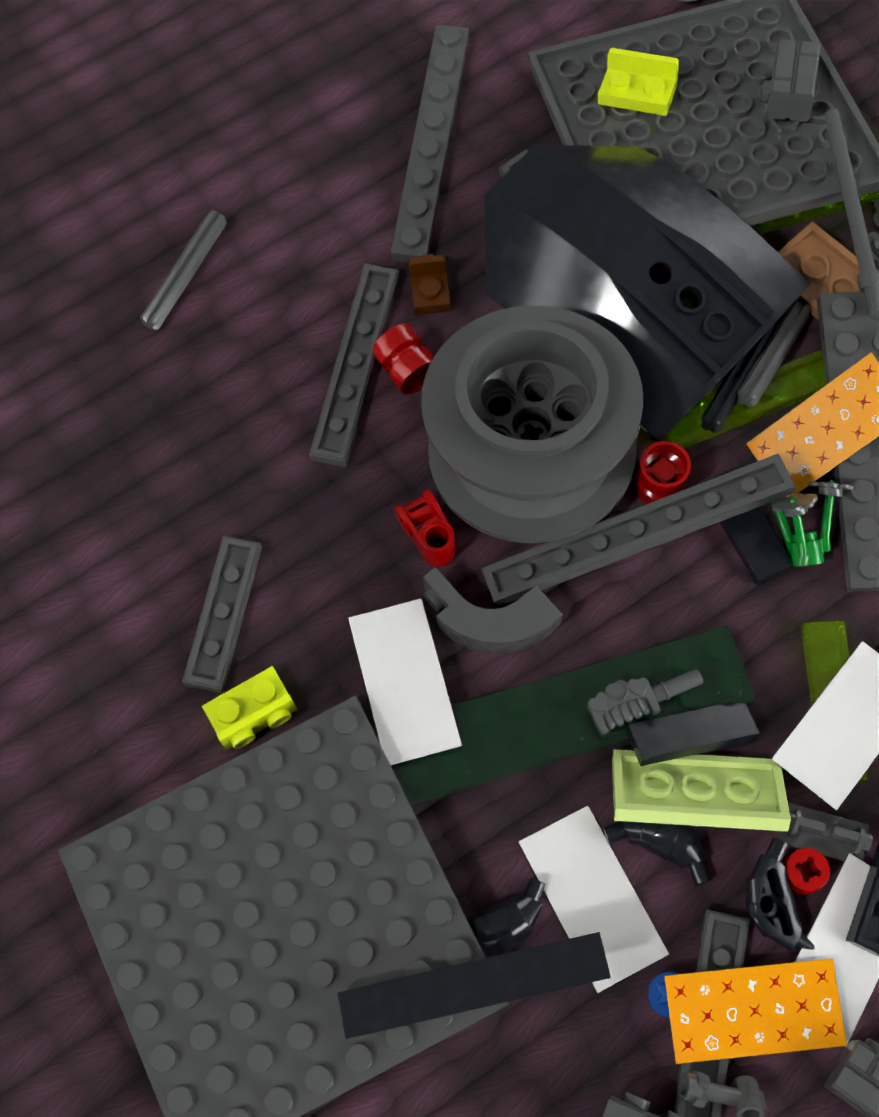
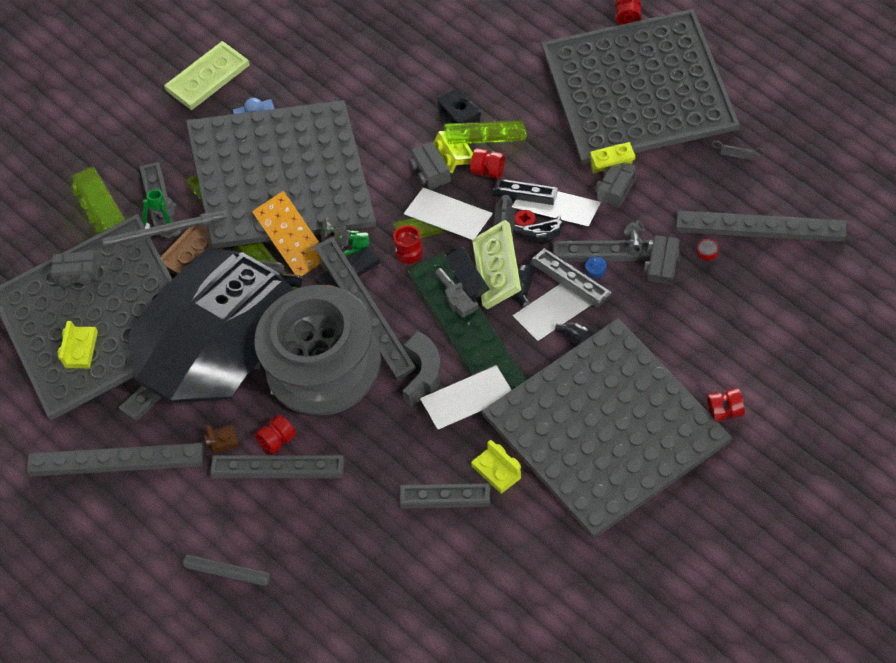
camera: 100 degrees left, 15 degrees down
black tile [337,932,611,1039] -> none
red piece [393,489,456,567] -> none
light orange sticker [664,958,847,1064] -> none
none -> red wheel [393,225,423,264]
none -> dark grey tile [531,248,611,308]

